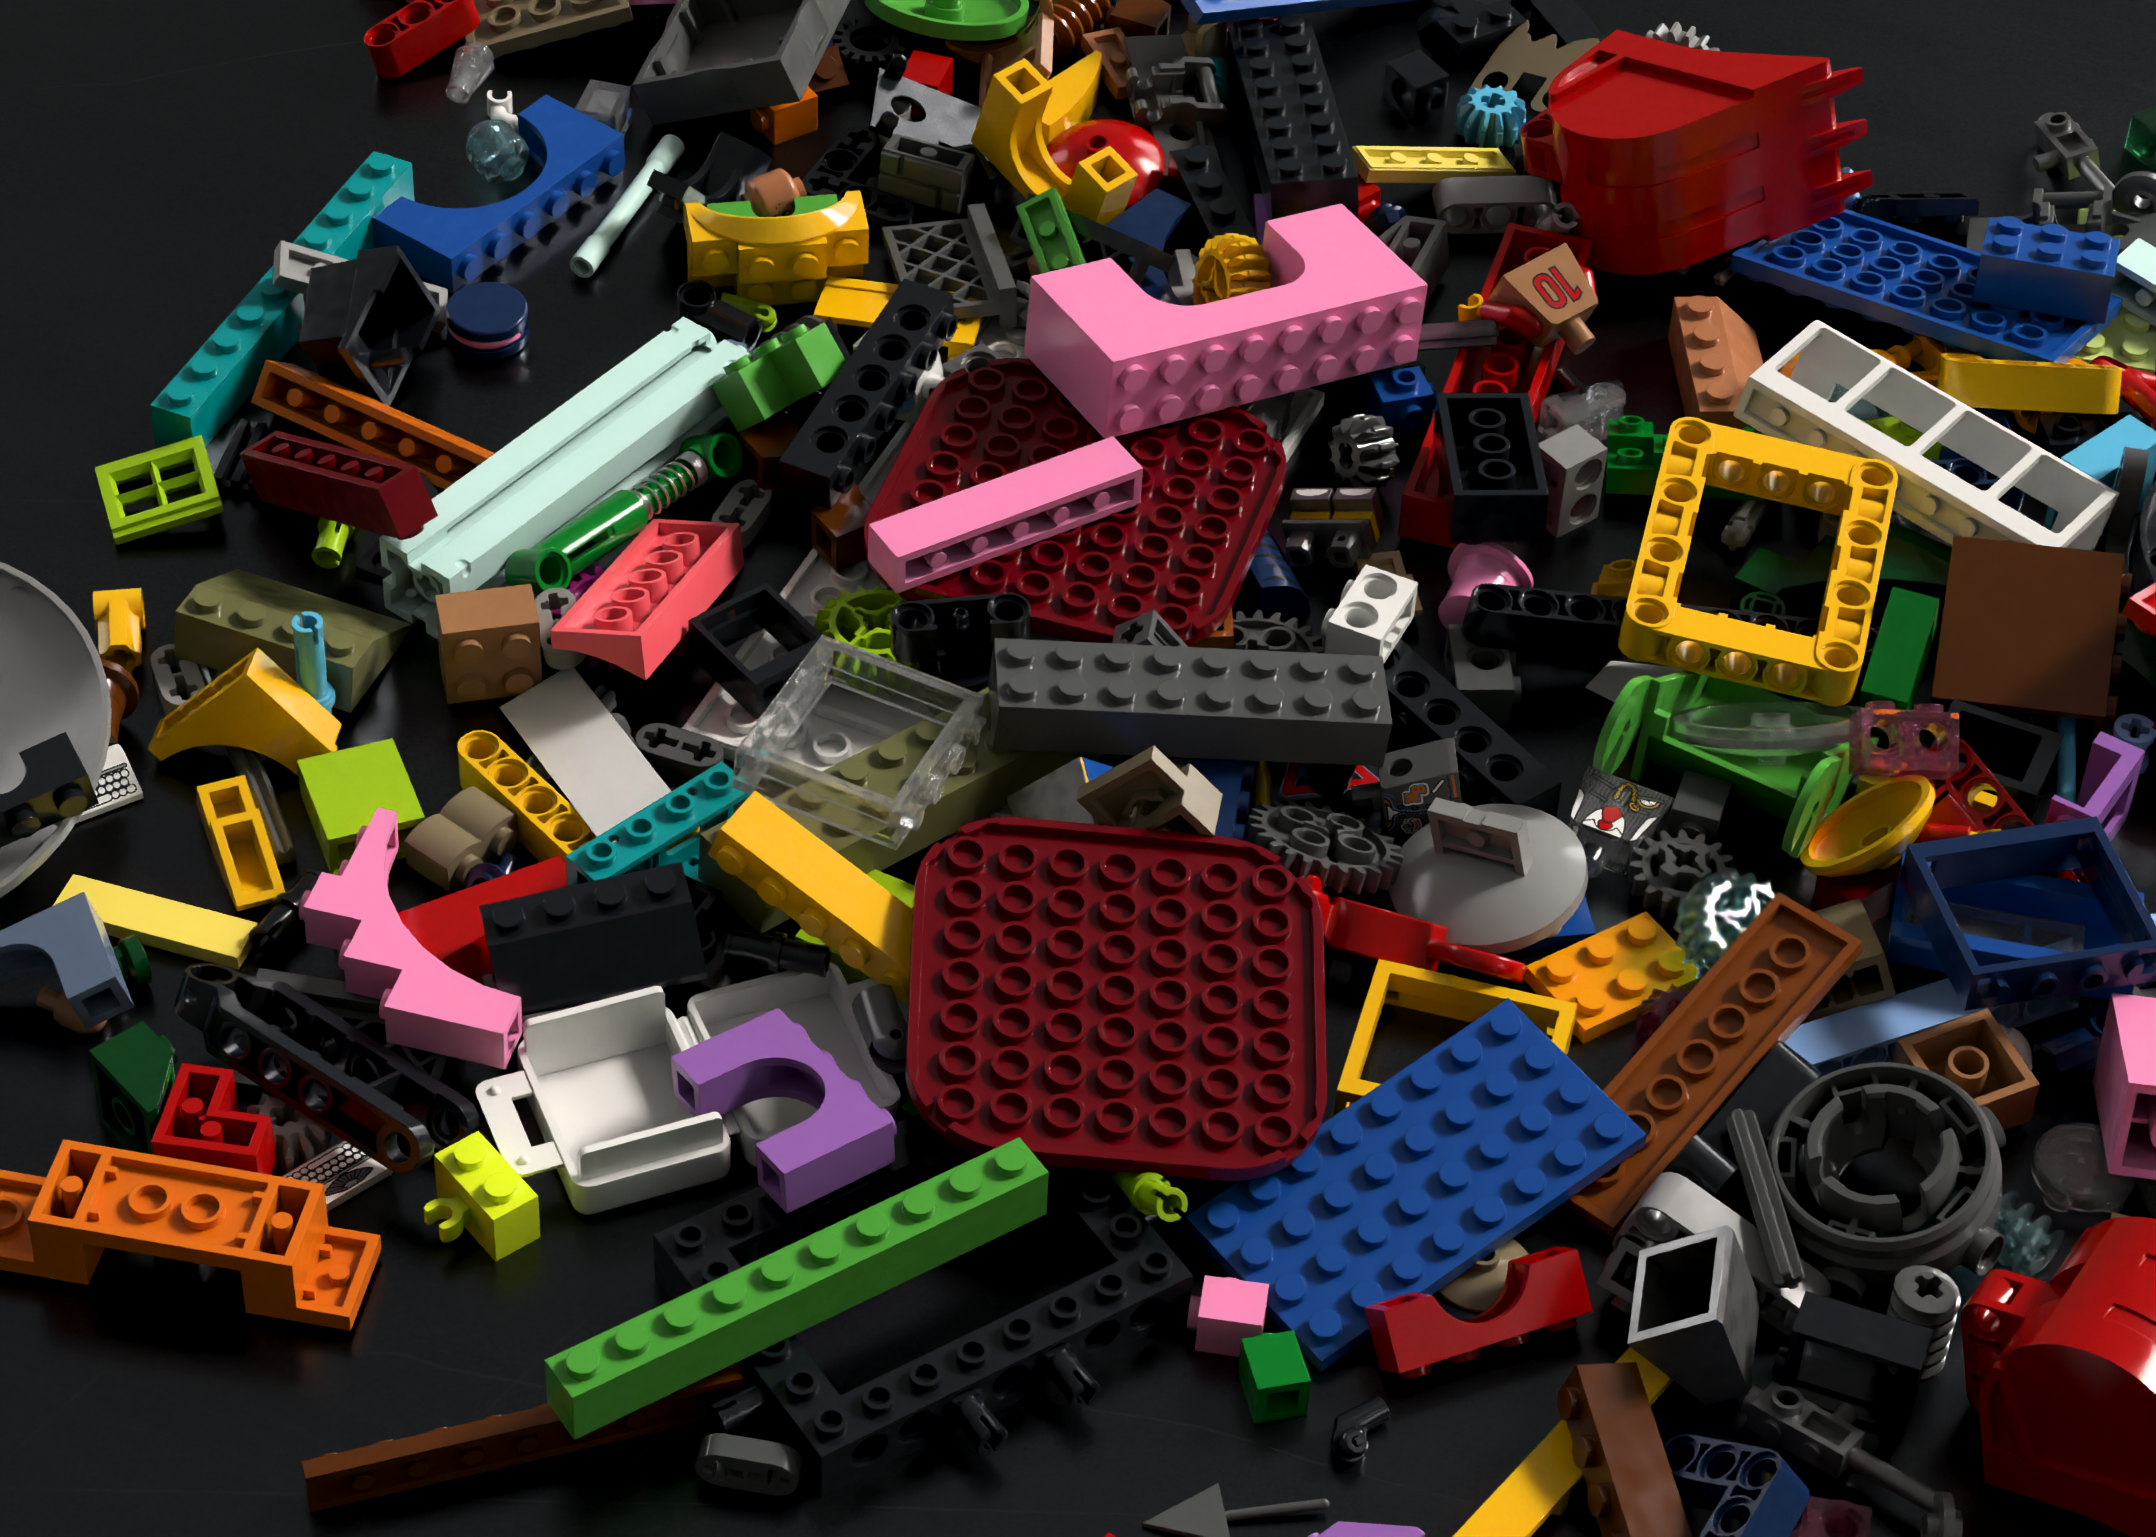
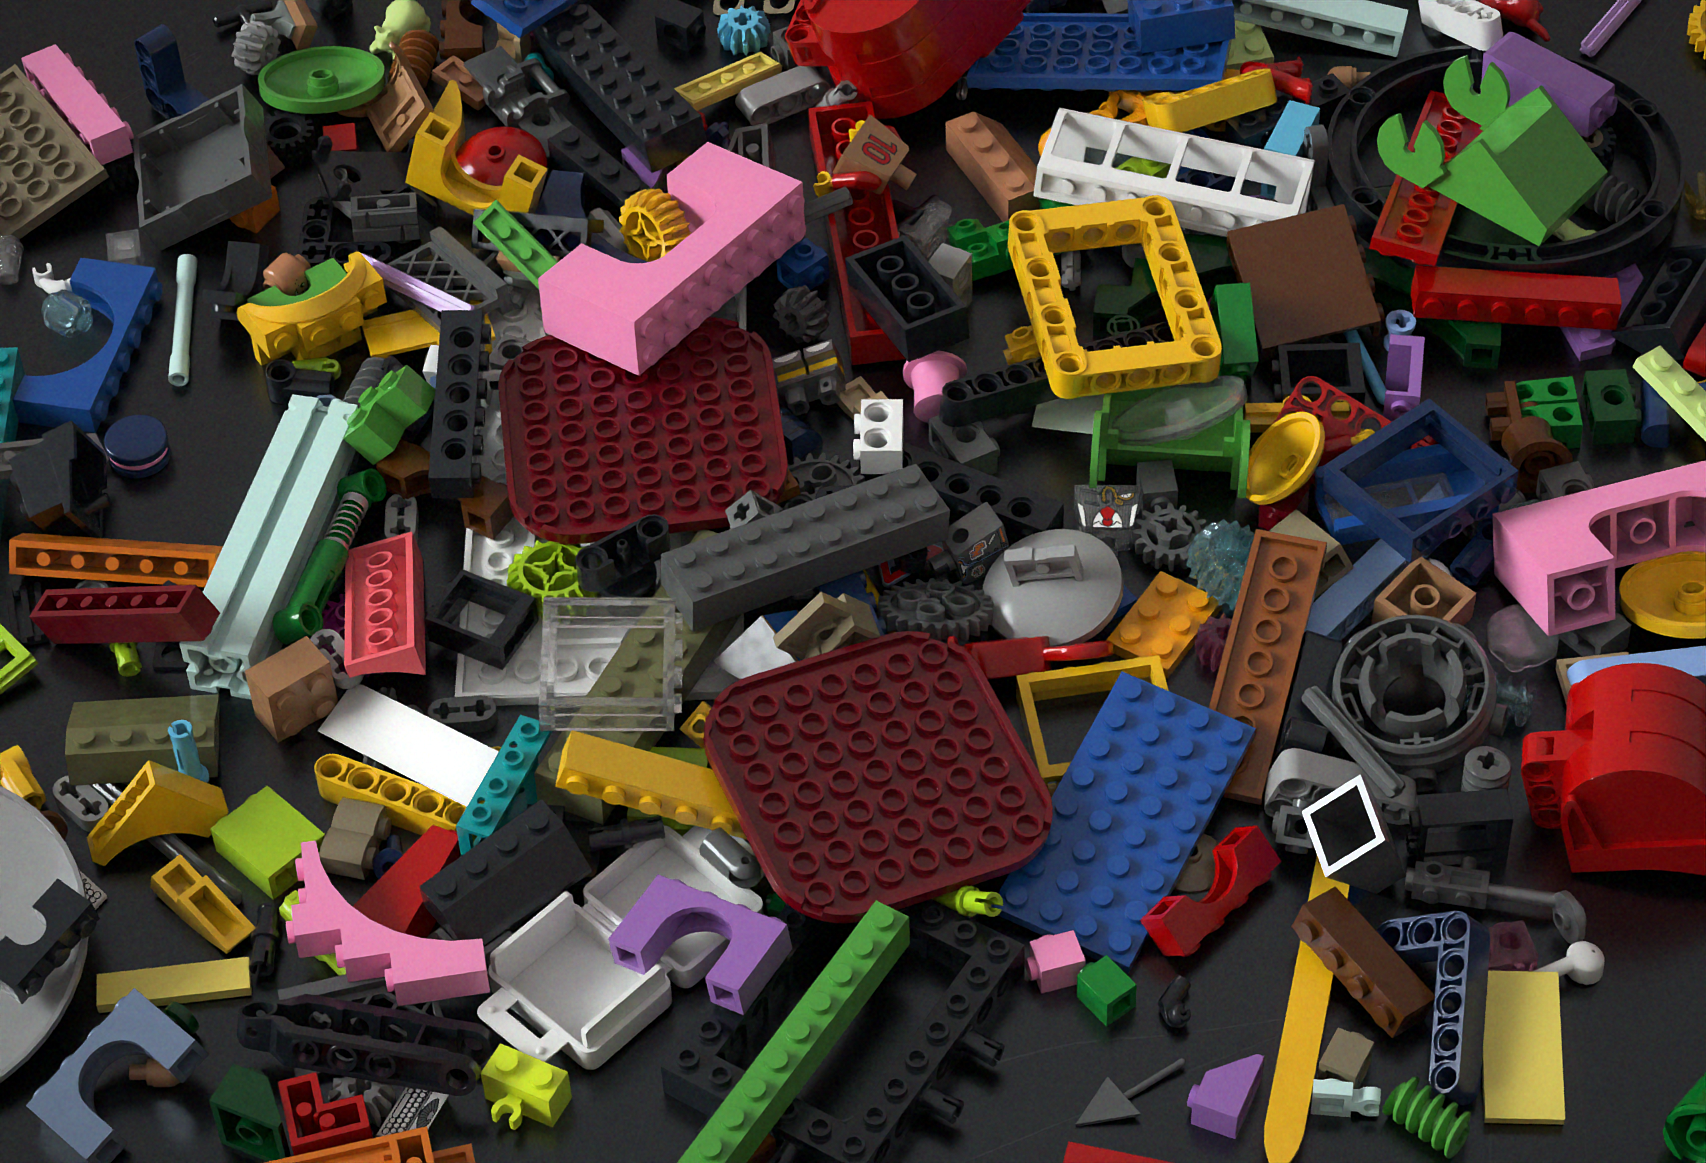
camera: 20 degrees left, 5 degrees up
bright pink brick [868,436,1143,594] -> none
clear pink brick [1849,701,1959,780] -> none
none -> lavender axle [362,254,474,312]

